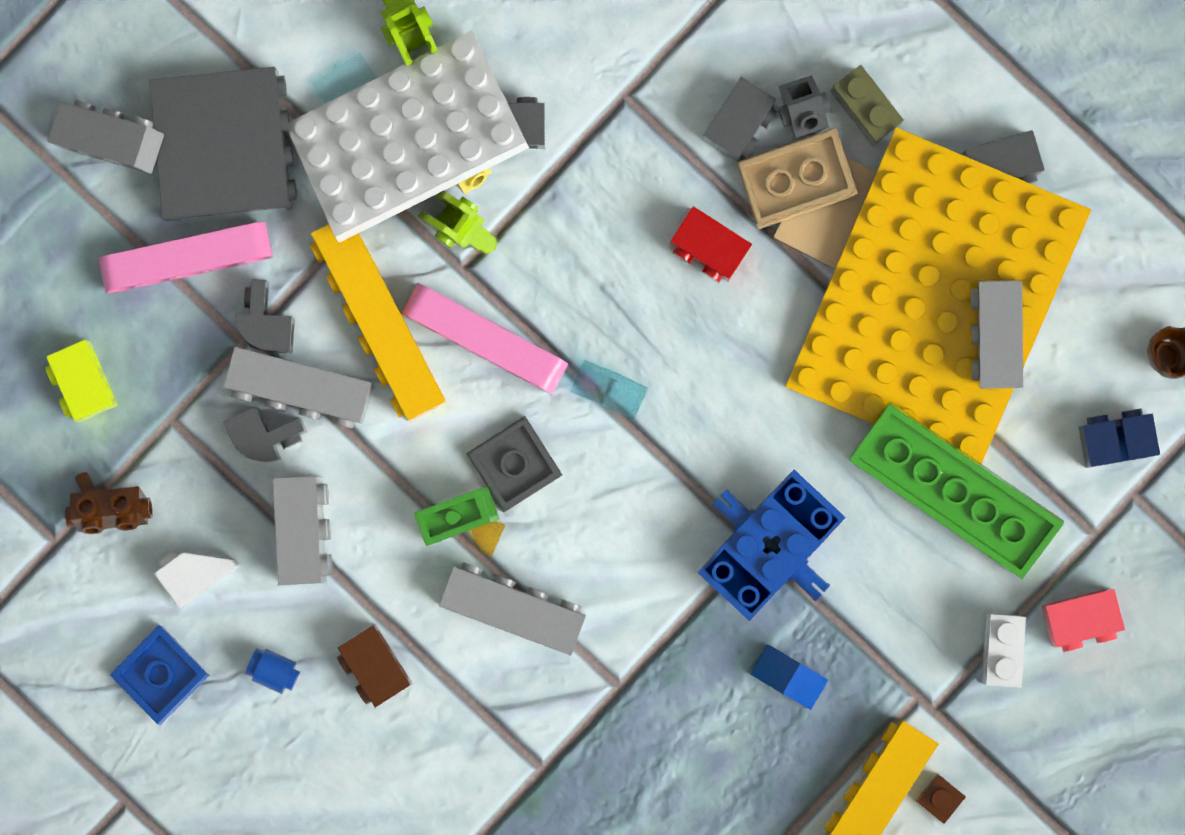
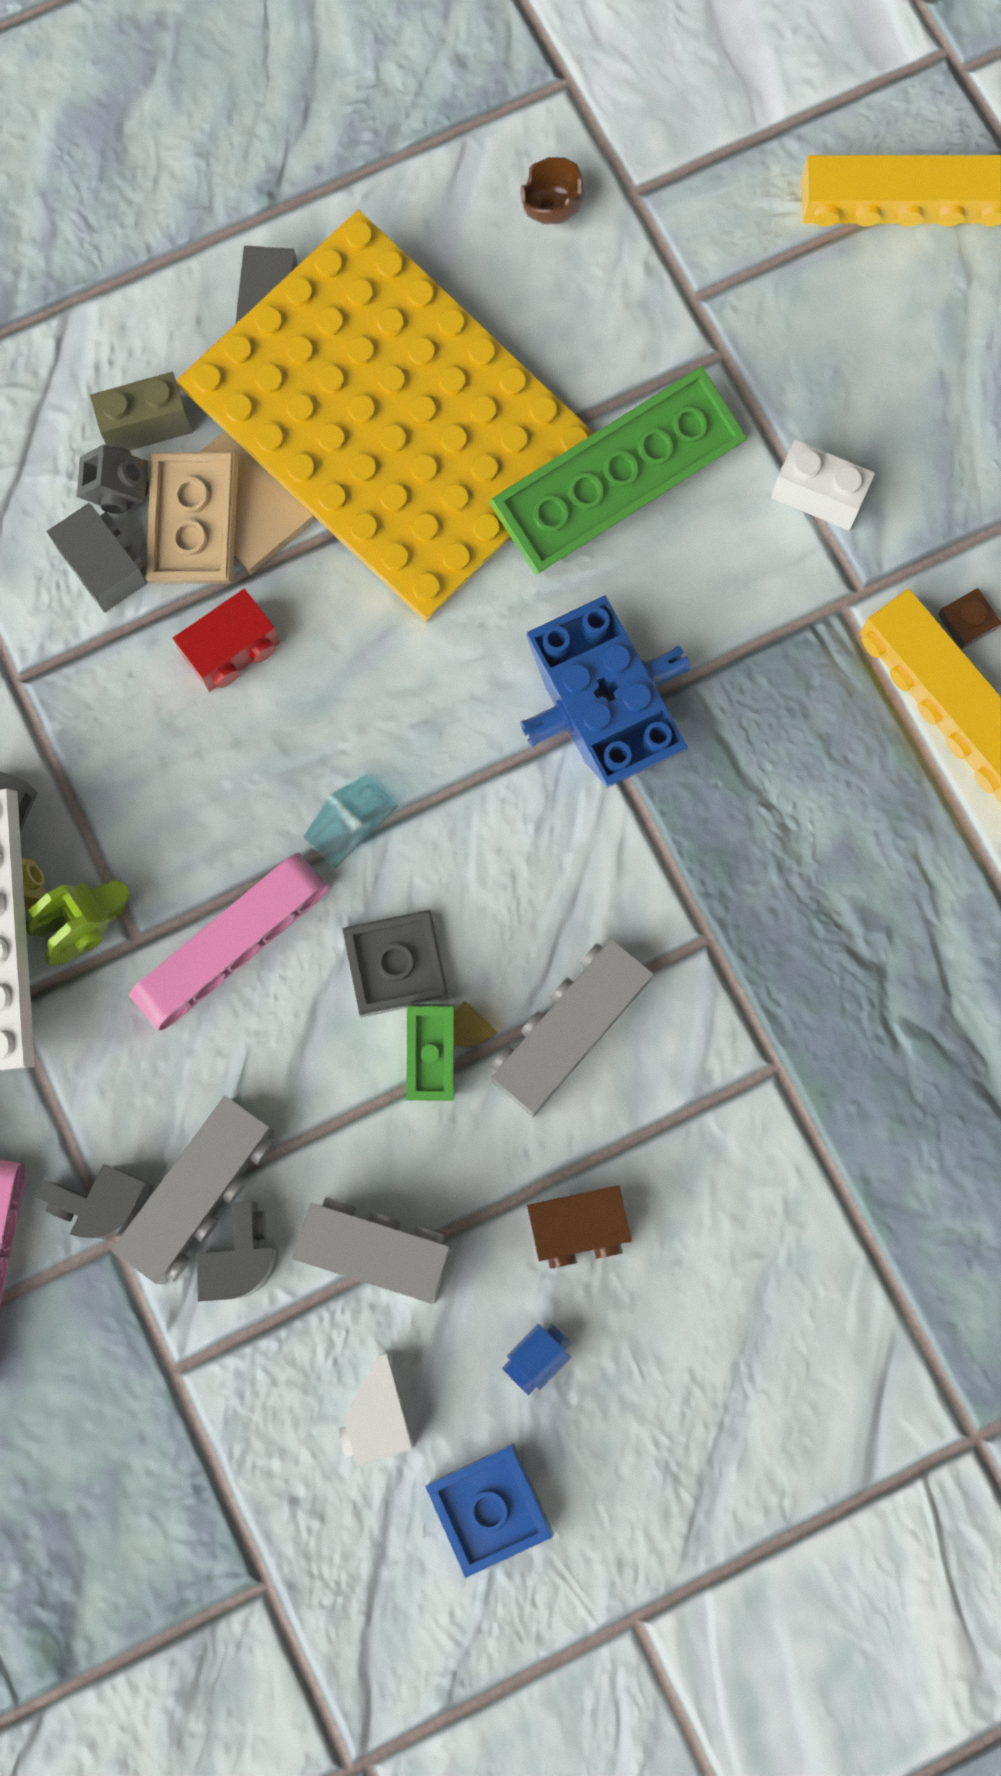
camera: 75 degrees left, 10 degrees down
neon yellow brick [45,340,118,422] -> none
reddish brown brick [65,472,153,534] -> none
yellow brick [309,224,447,422] -> none
blue slope [750,644,828,710] -> none
light grey brick [970,280,1023,389] -> none
coral brick [1041,588,1125,652] -> none
dark blue piece [1078,408,1160,468] -> none

